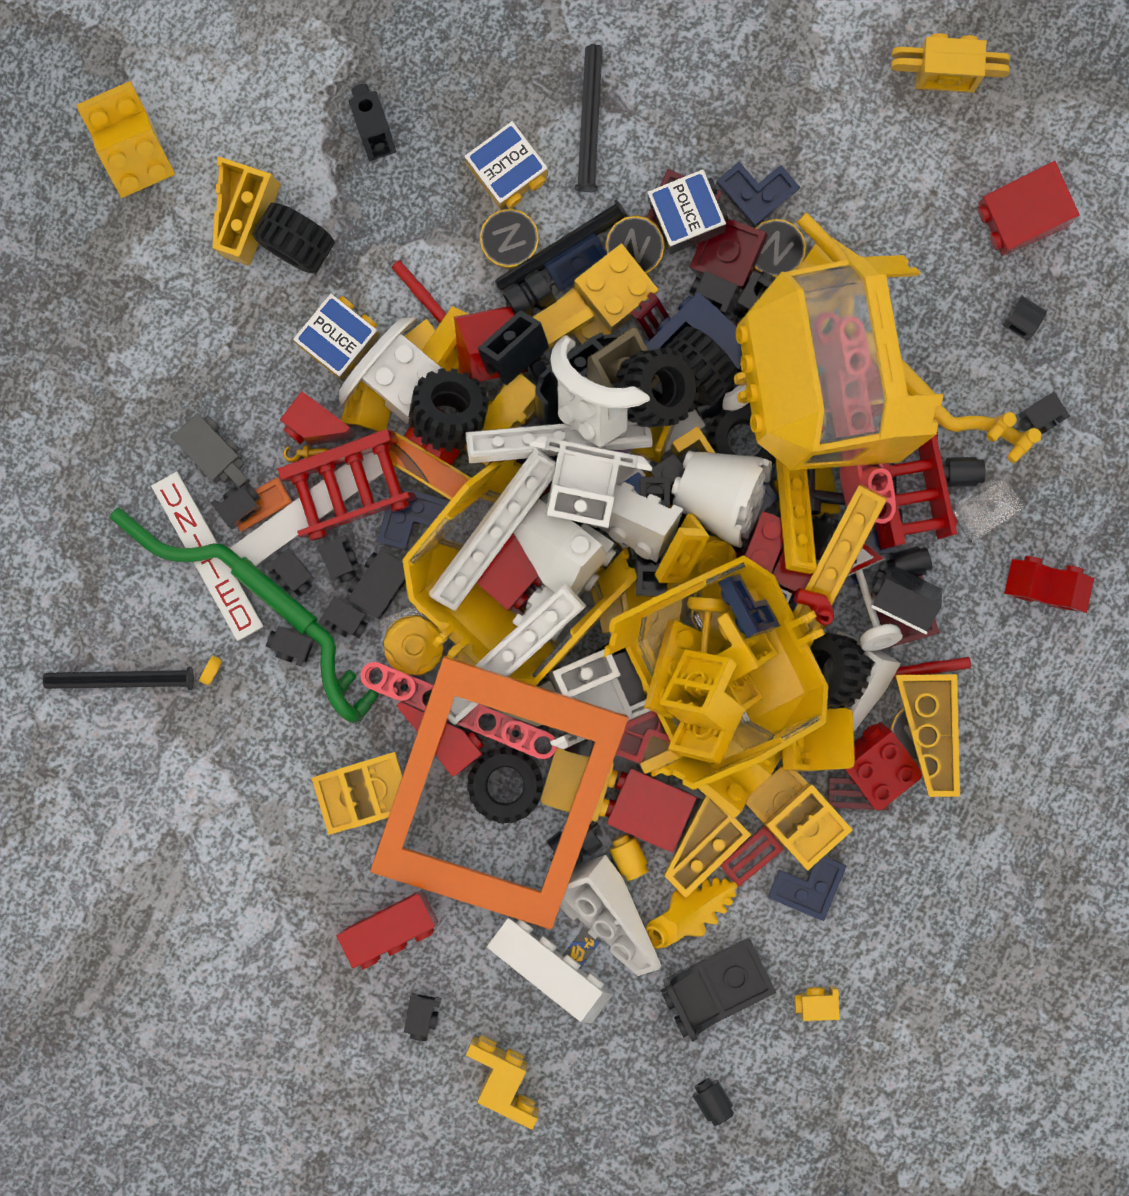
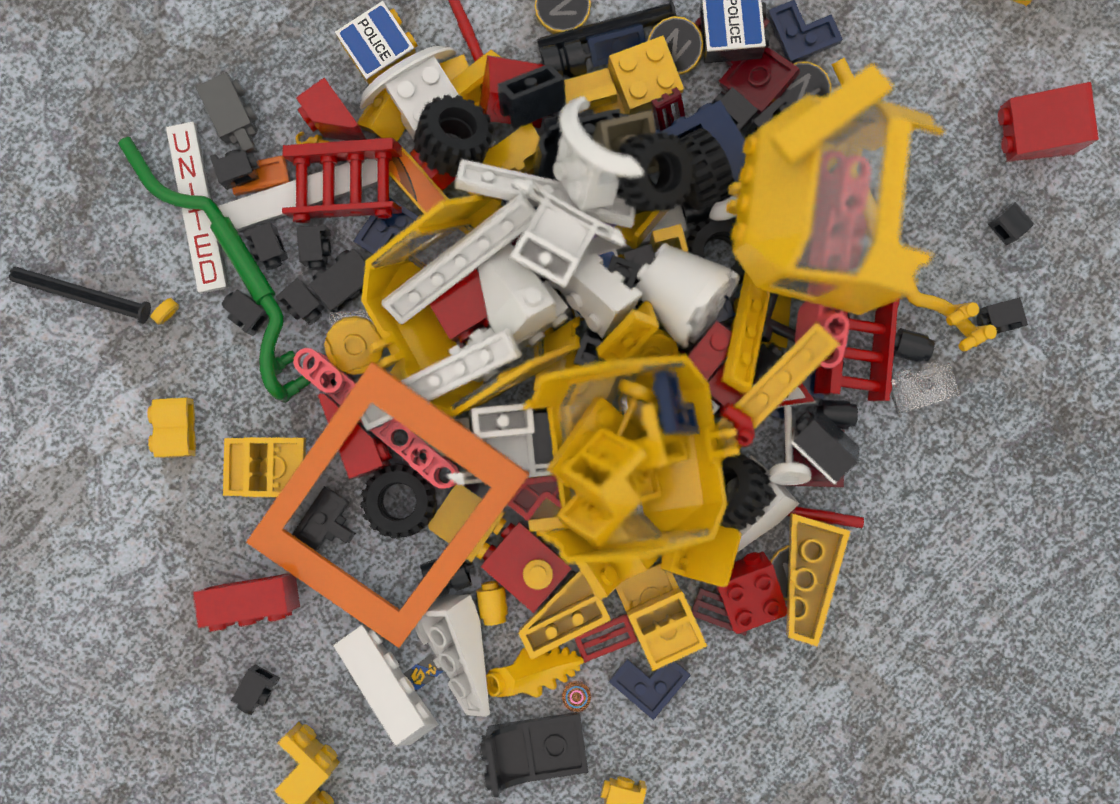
camera: 15 degrees right, 0 degrees up
red brick [1004,556,1095,613] -> none
none -> yellow brick [147,397,196,458]
none -> black hinge [292,486,356,551]
none -> yellow plate [523,559,553,590]
none -> clear orange tile [562,681,591,712]
none -> yellow tile [770,63,894,166]

